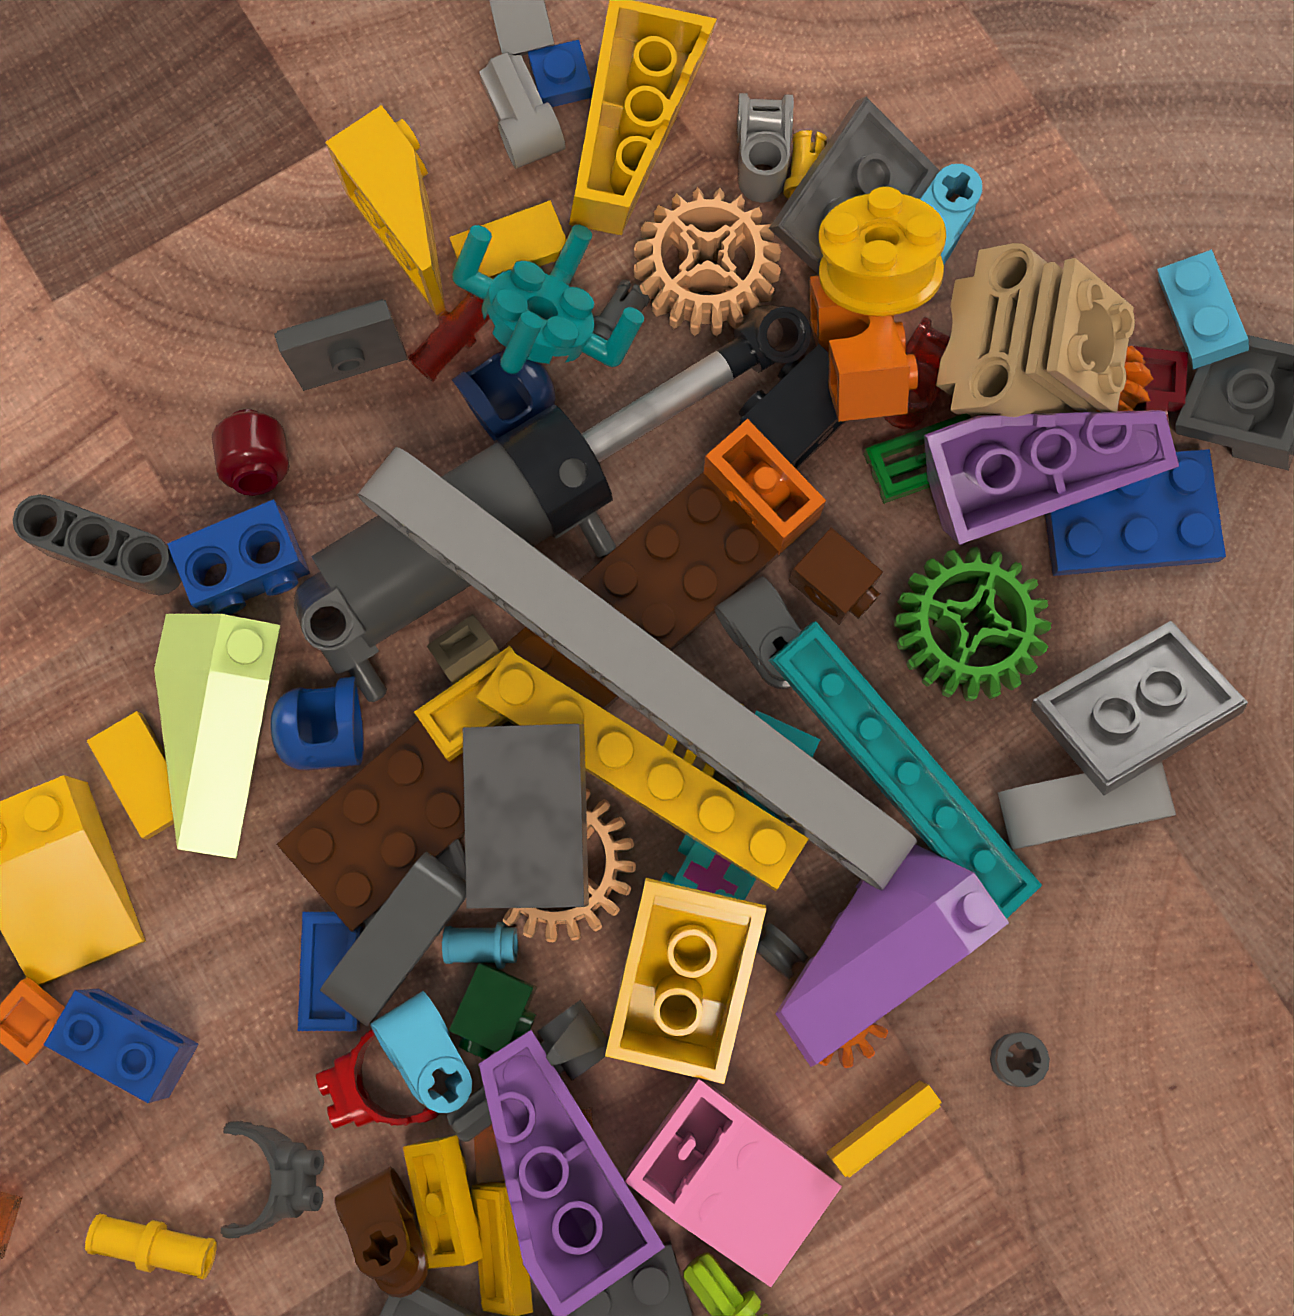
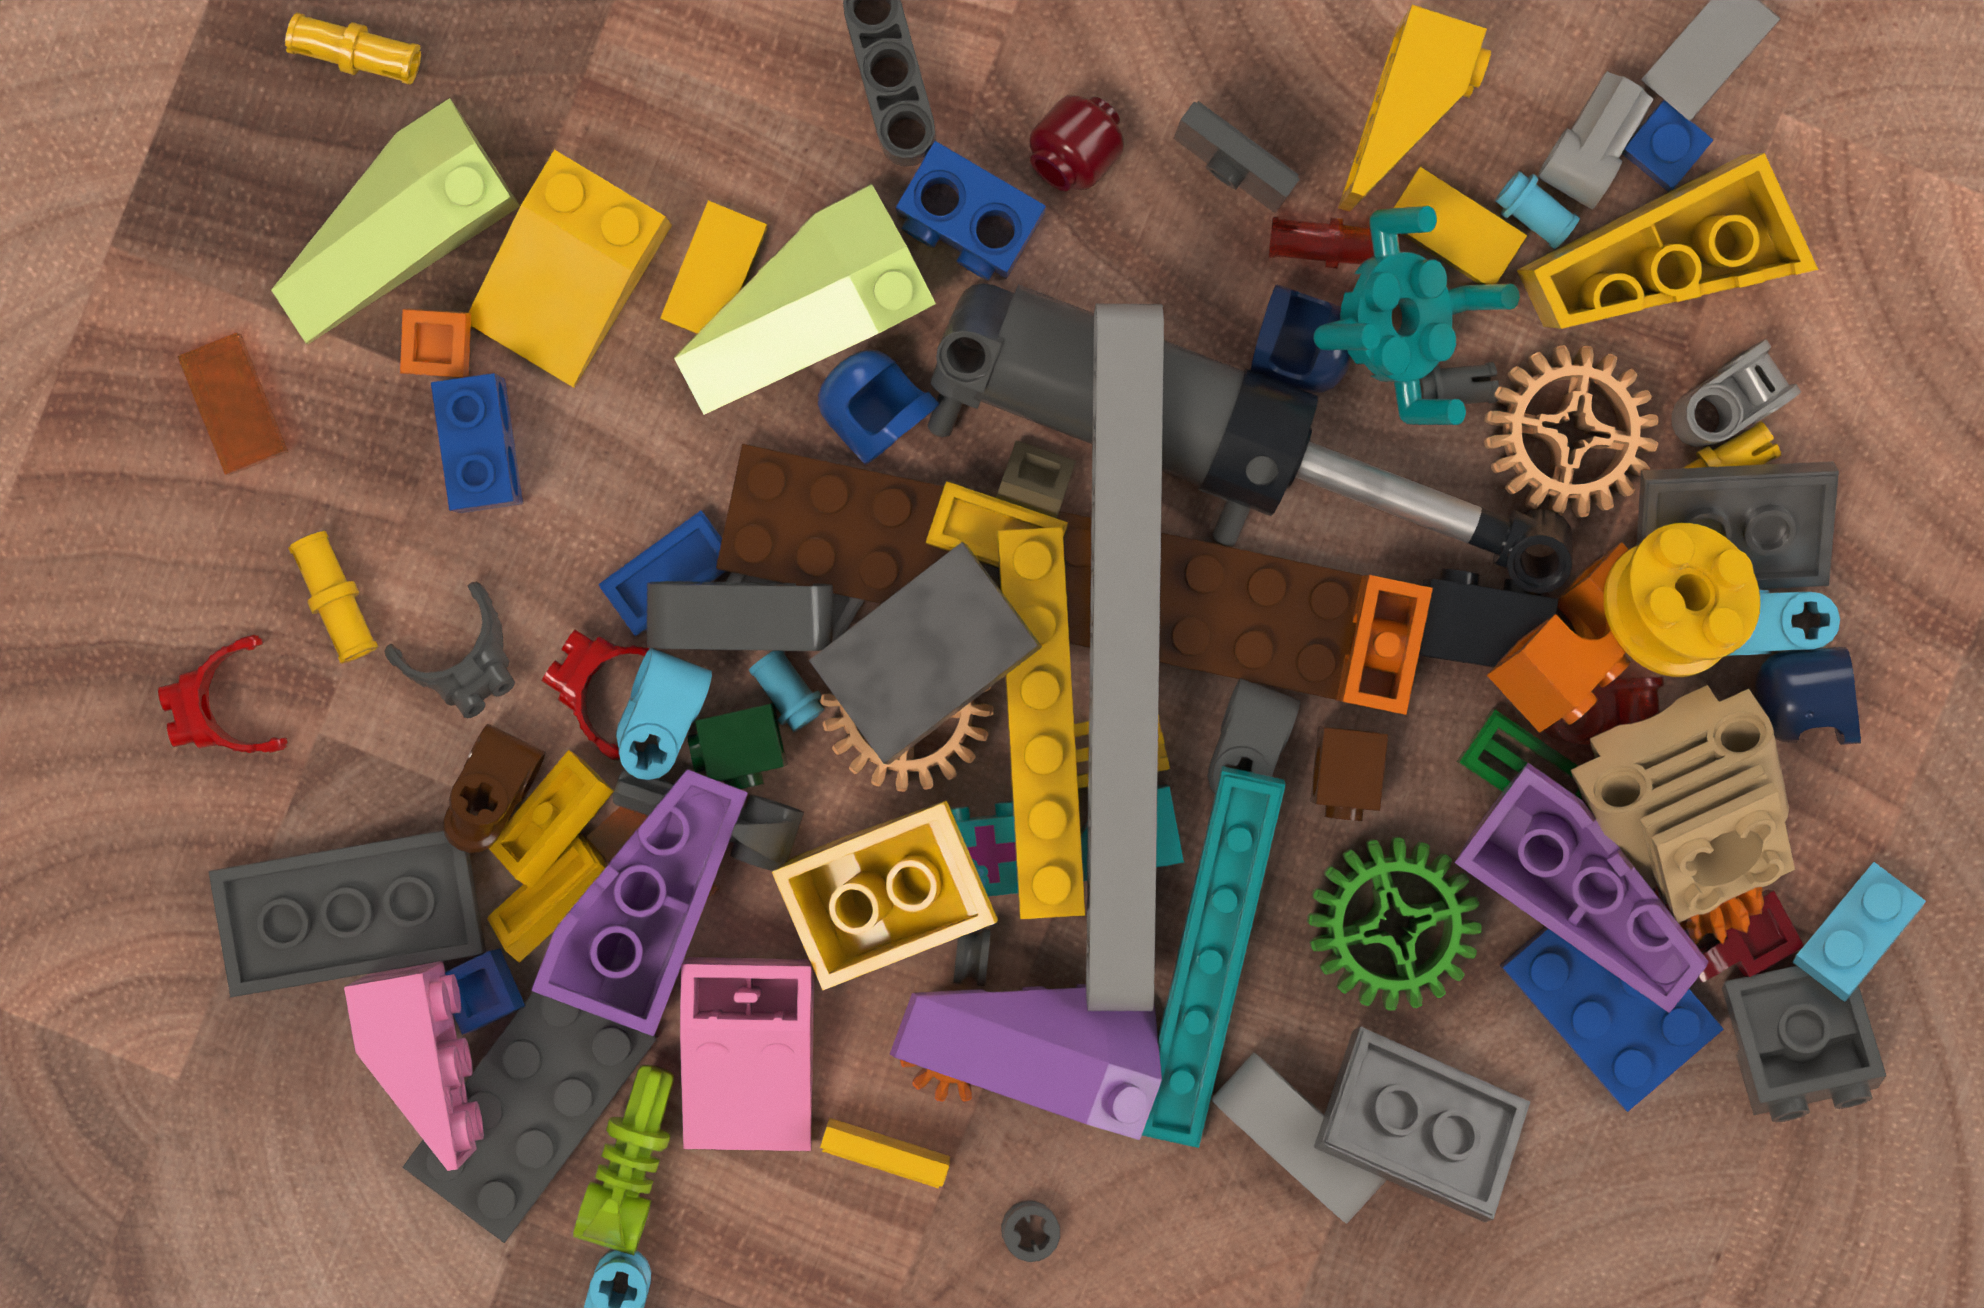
camera: 55 degrees right, 10 degrees up
none -> medium azure pin [1495,171,1580,249]
none -> dark blue helmet [1755,647,1861,745]

